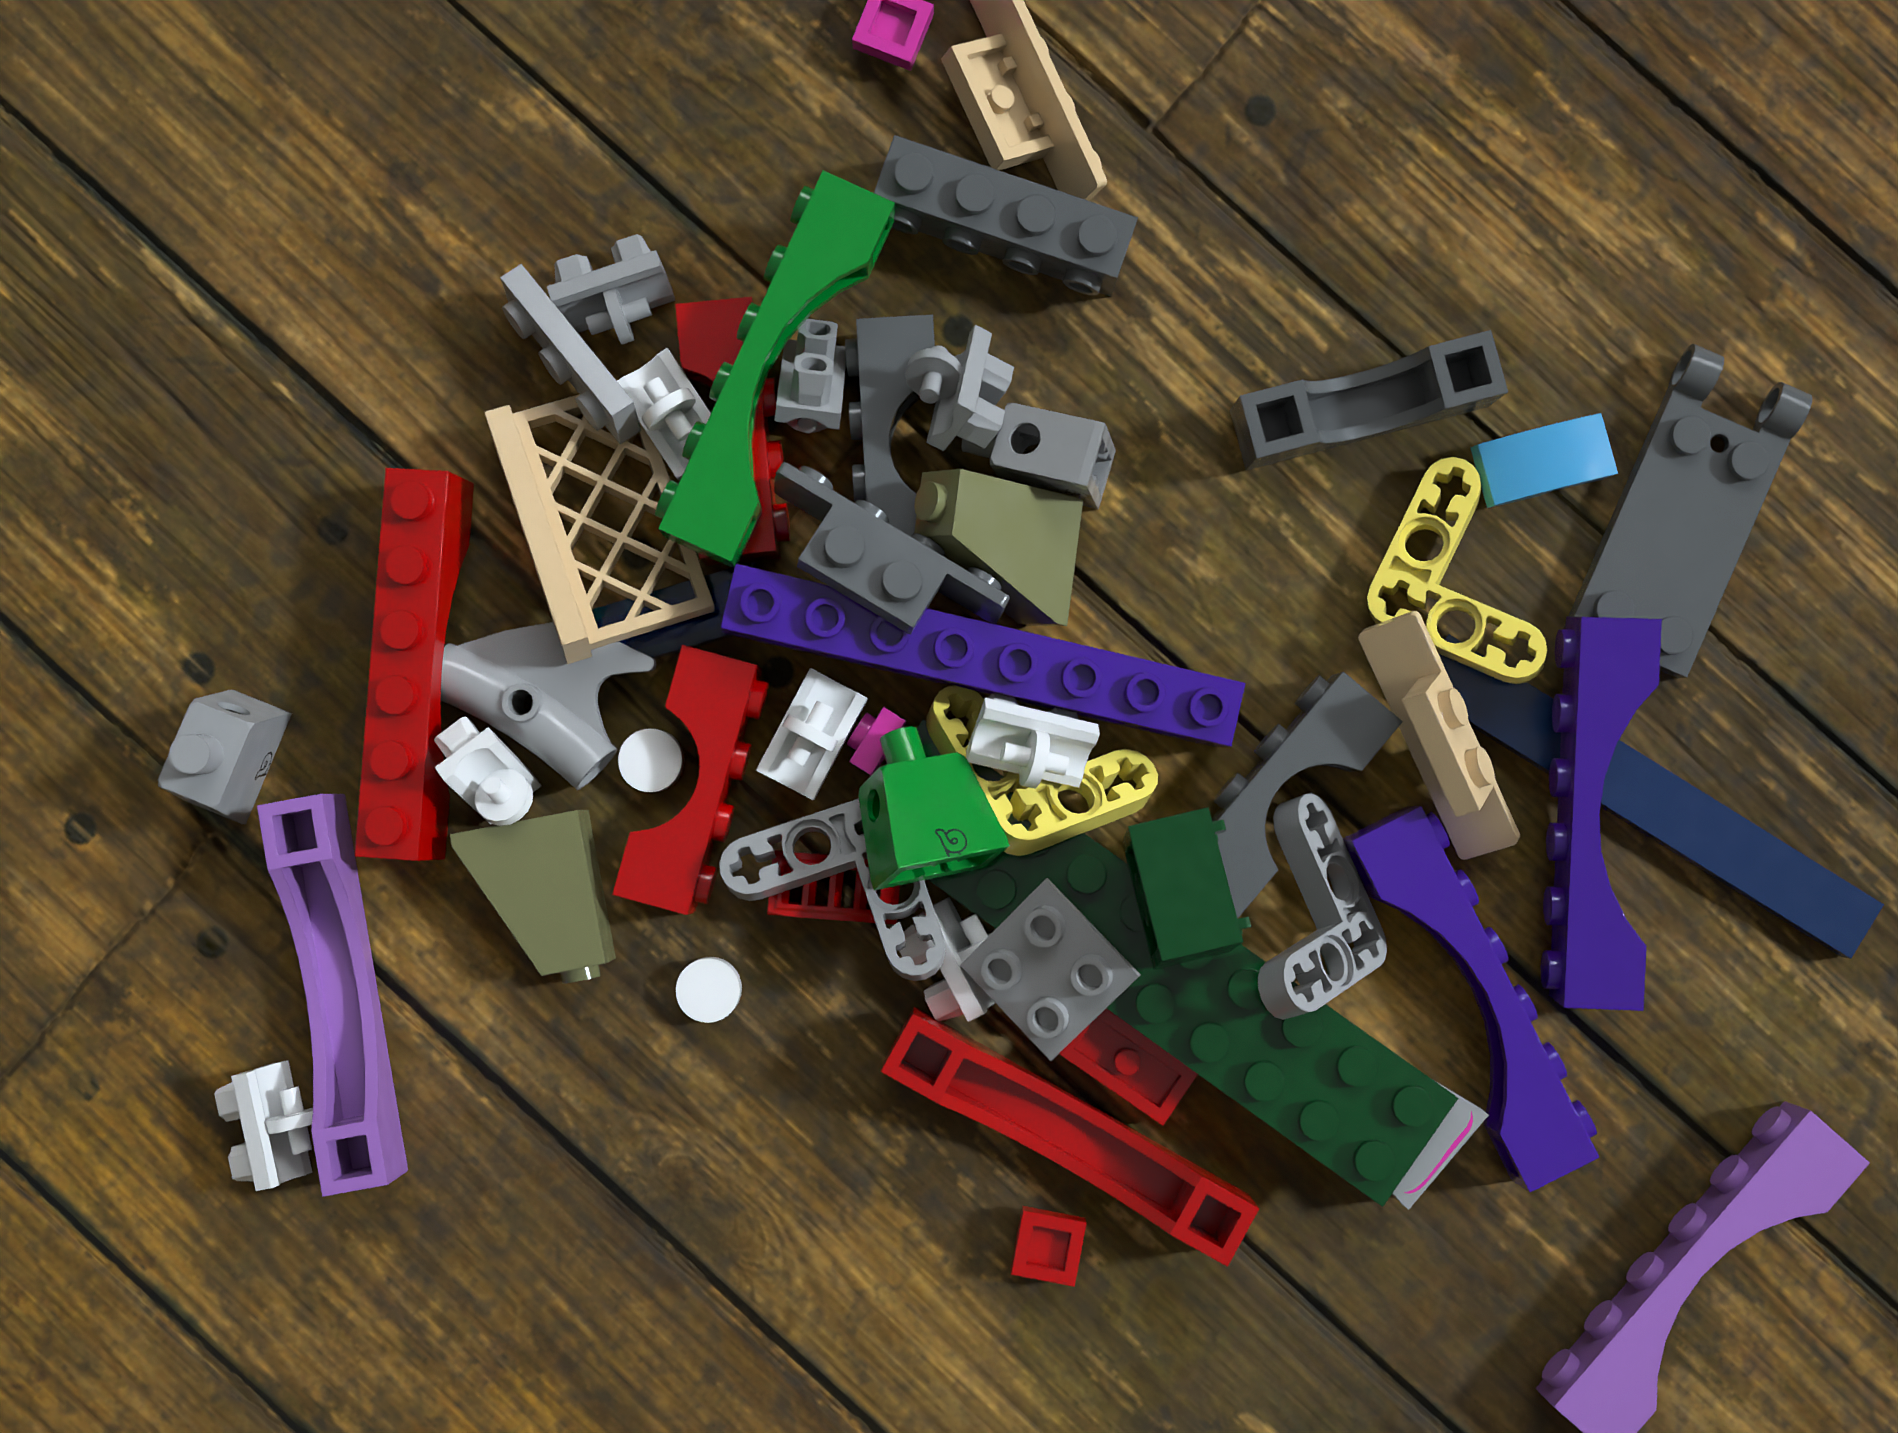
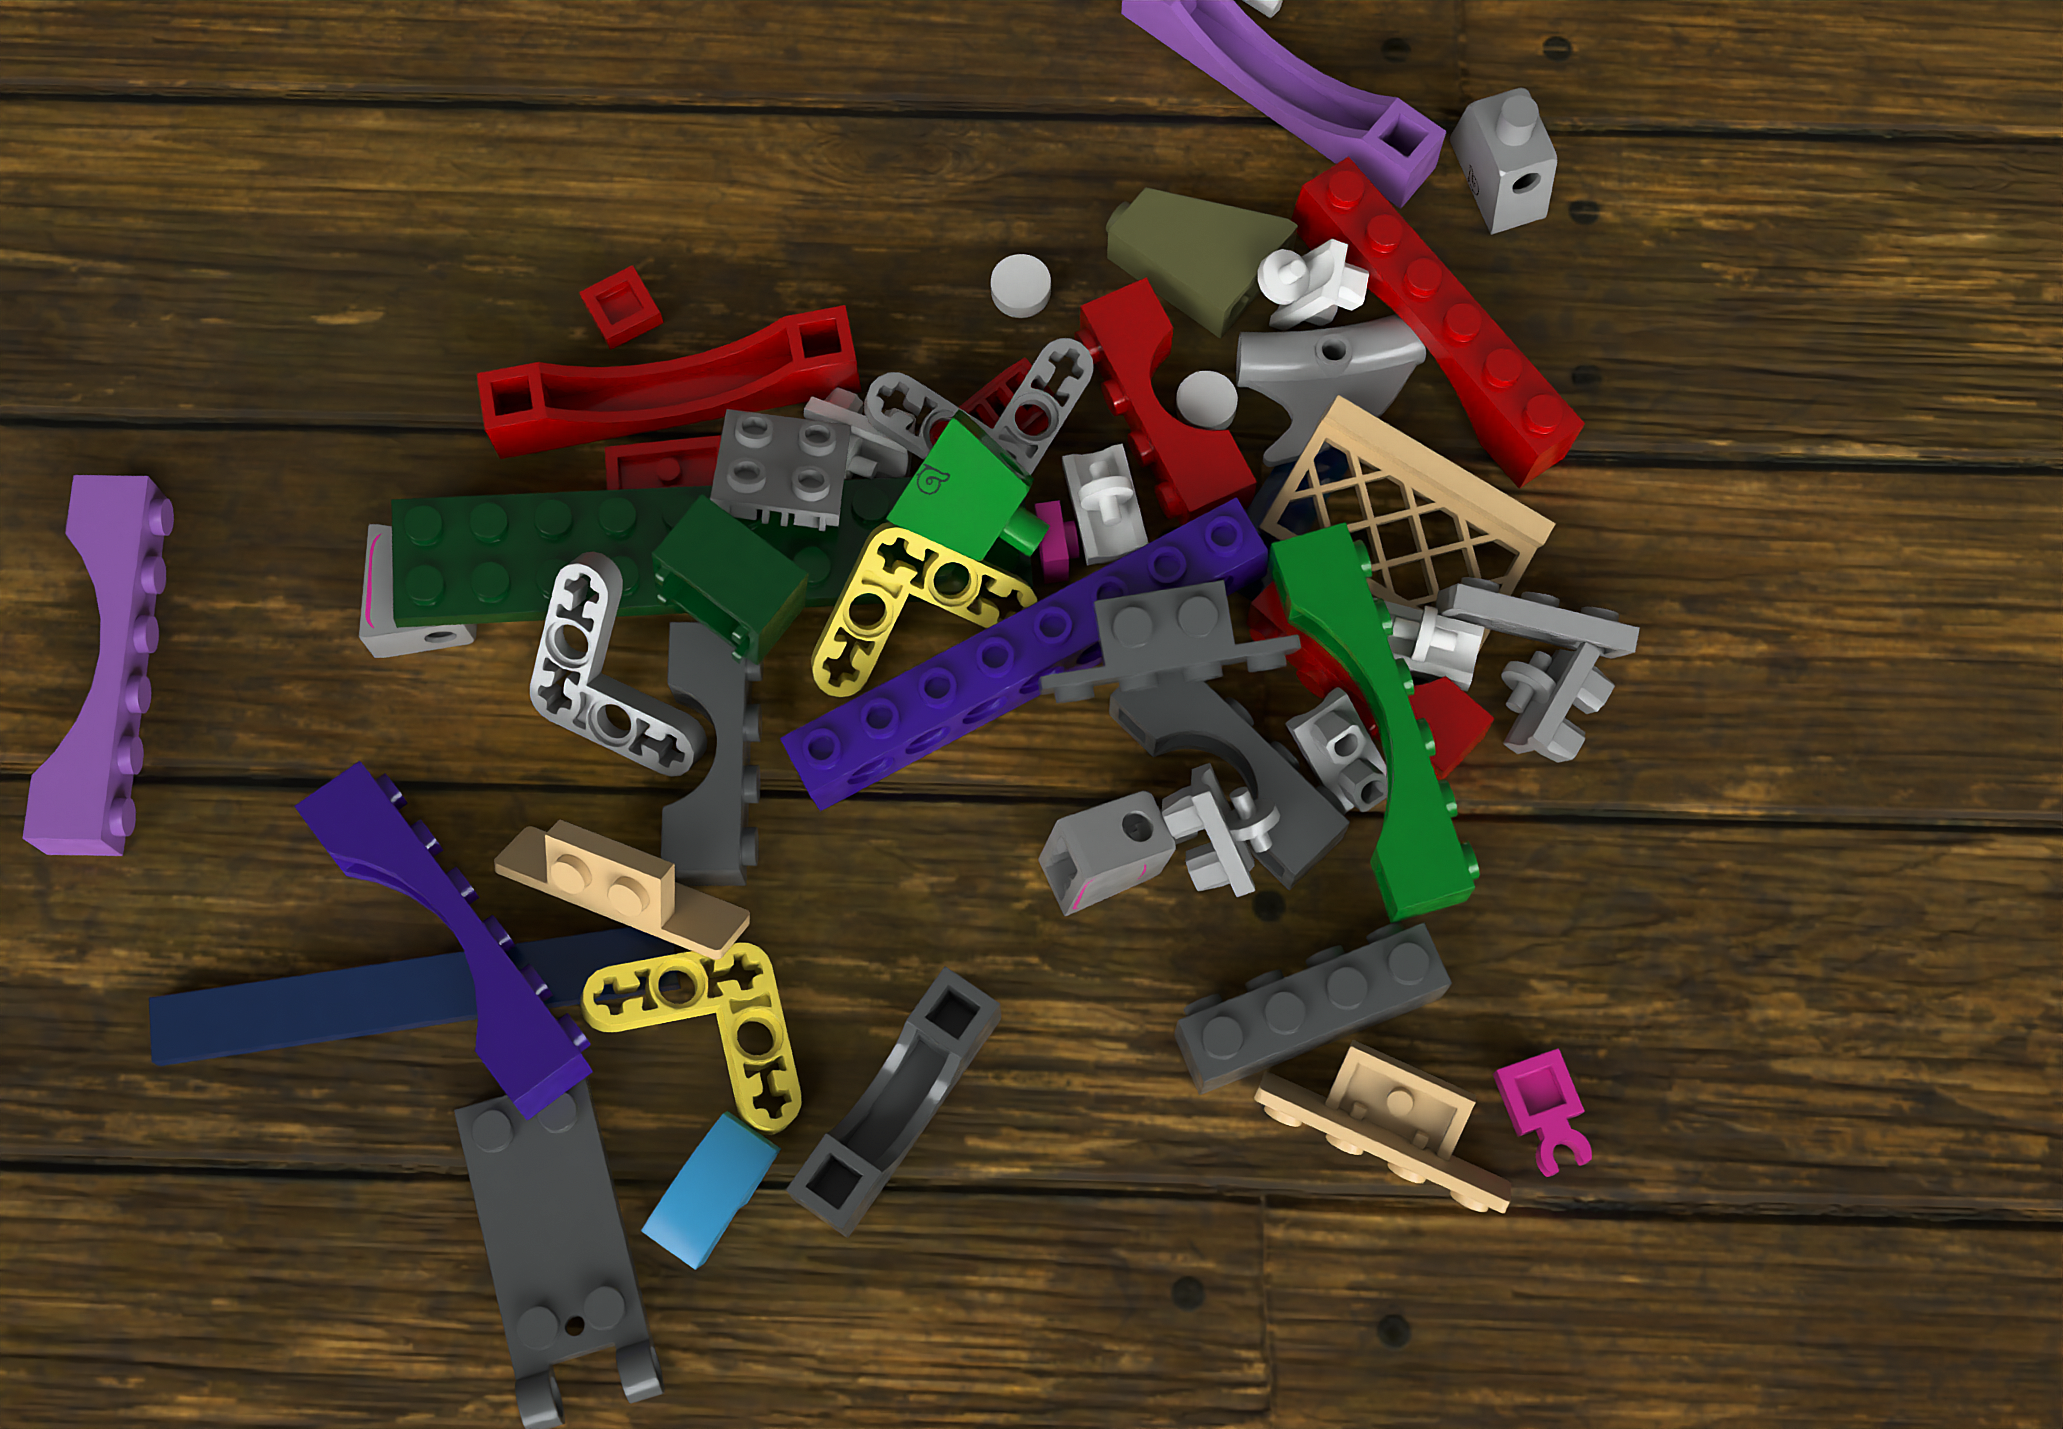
camera: 140 degrees right, 15 degrees down
olive slope [914,469,1083,626] -> none
white hips [966,693,1100,789] -> none
dark purple arch [1343,806,1600,1193] -> none

